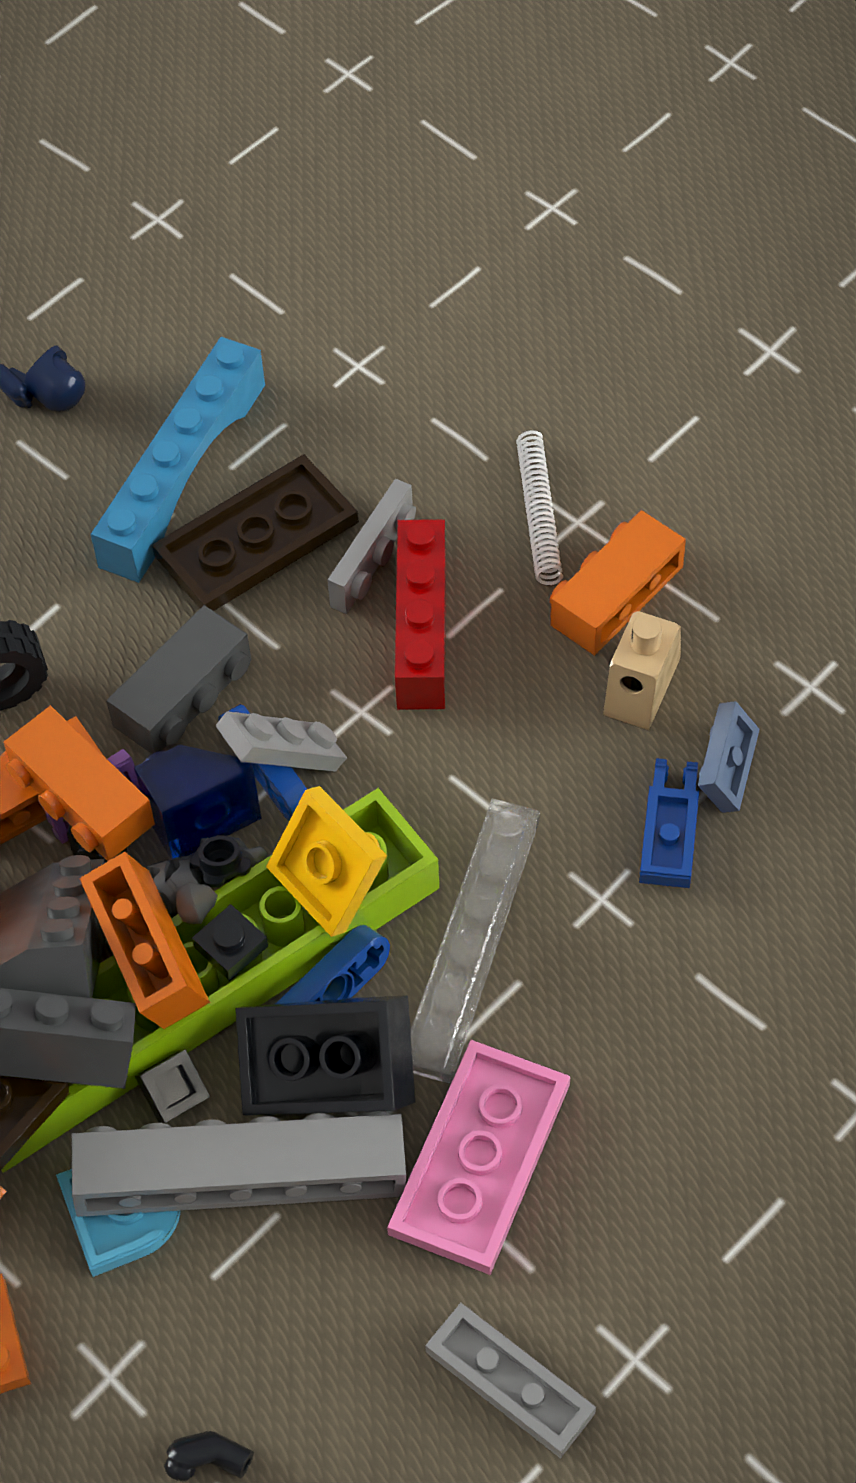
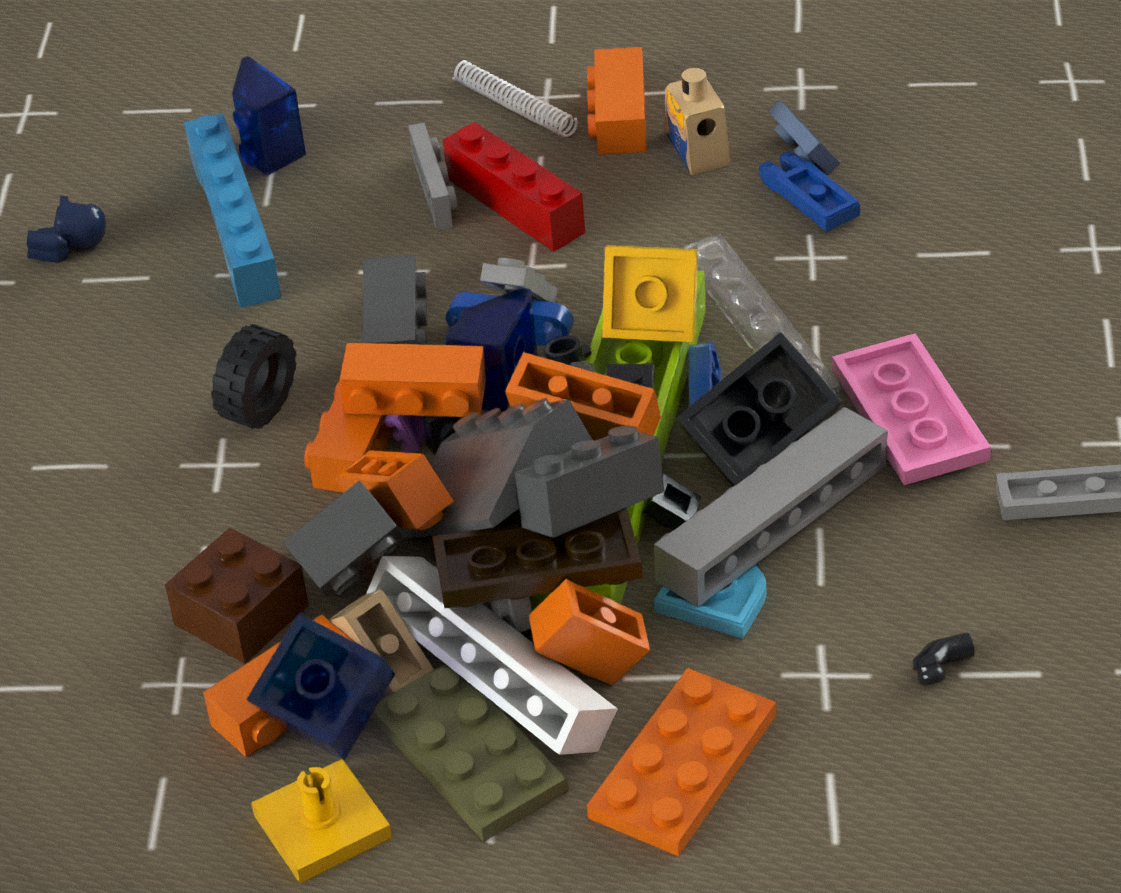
camera: 40 degrees left, 15 degrees down
dark brown plate [152,454,359,611] -> none
none -> clear blue slope [232,56,306,176]

